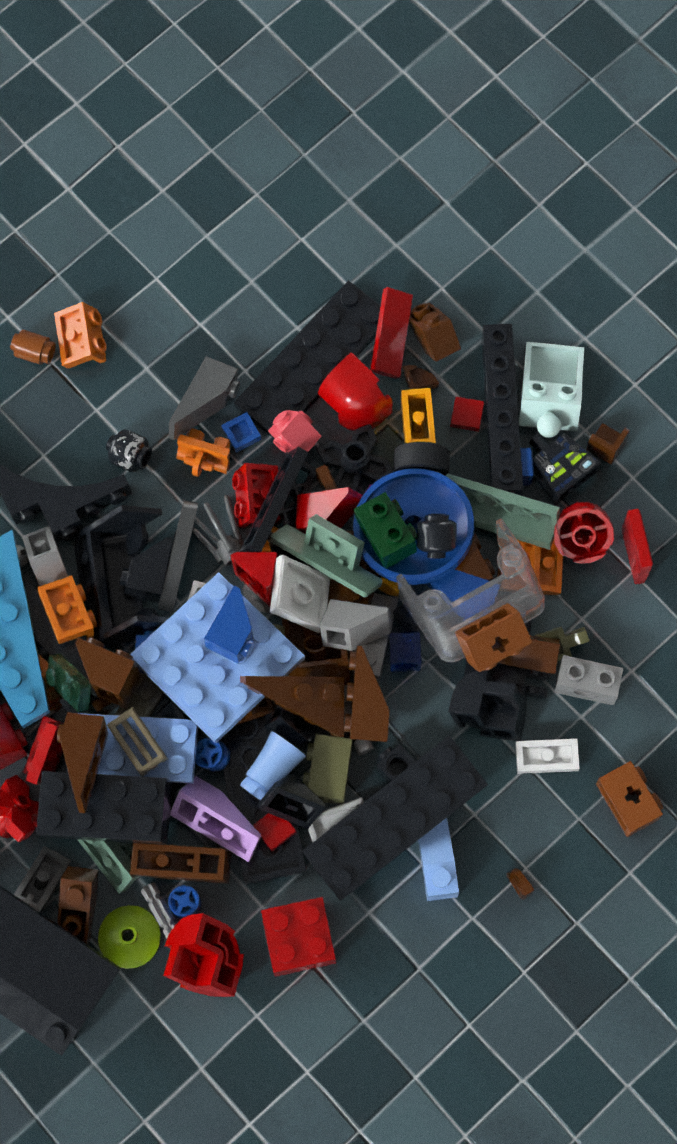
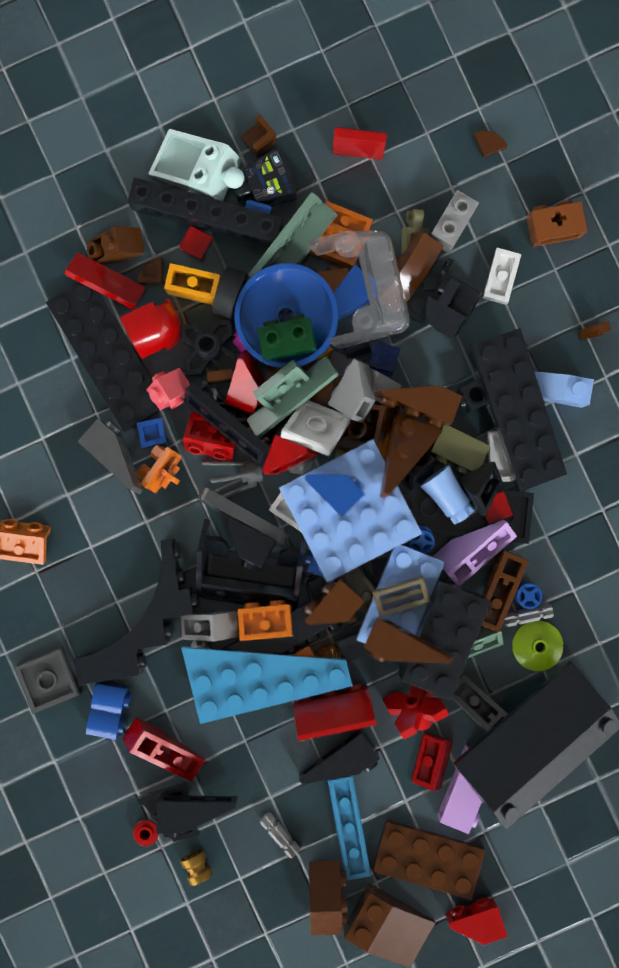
camera: 70 degrees left, 15 degrees up
dark orange brick [10,329,56,365] -> none
red bracket [23,716,64,785] -> none
clear green plate [46,653,91,712] -> none
reddish brown slope [57,866,99,946] -> none
black head [106,429,152,472] -> none
red brick [163,913,244,997] -> none
red brick [261,897,336,977] -> none
black head [417,514,457,559] -> none
dark orange brick [455,603,532,672] -> none
red cylinder [554,502,614,564] -> none

